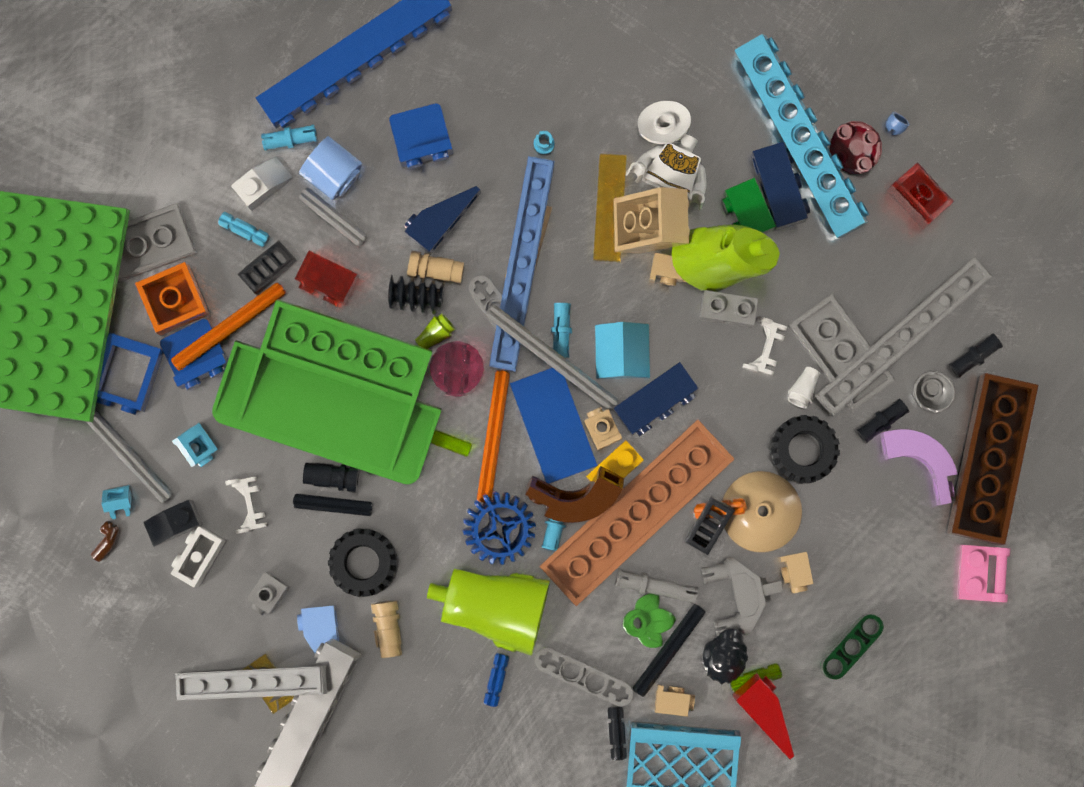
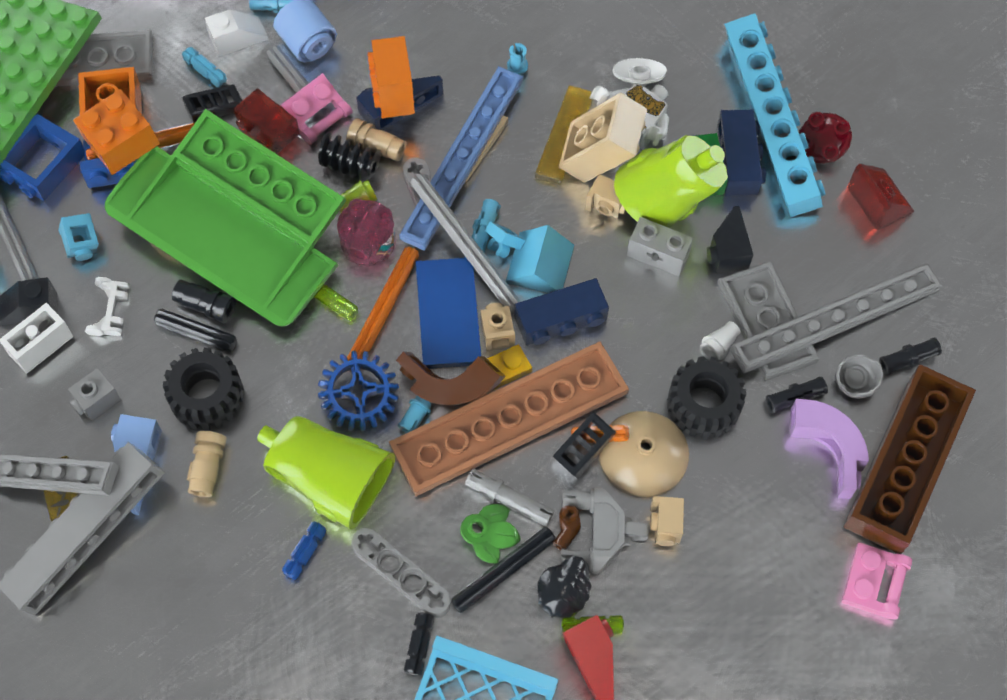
camera: 10 degrees right, 20 degrees down
blue bracket [389,103,453,169] -> none
tan brick [654,684,695,717] -> none
white piece [742,316,788,376] -> none
dark green beam [820,614,884,680] -> none
medium blue hinge [886,112,910,135] -> none
none -> orange brick [73,89,160,175]
none -> bright pink plate [279,73,353,145]
none -> orange brick [367,36,415,118]
none -> medium azure tile [485,221,525,258]
none -> reddish brown arm [552,505,581,551]
none -> black slope [707,206,754,274]

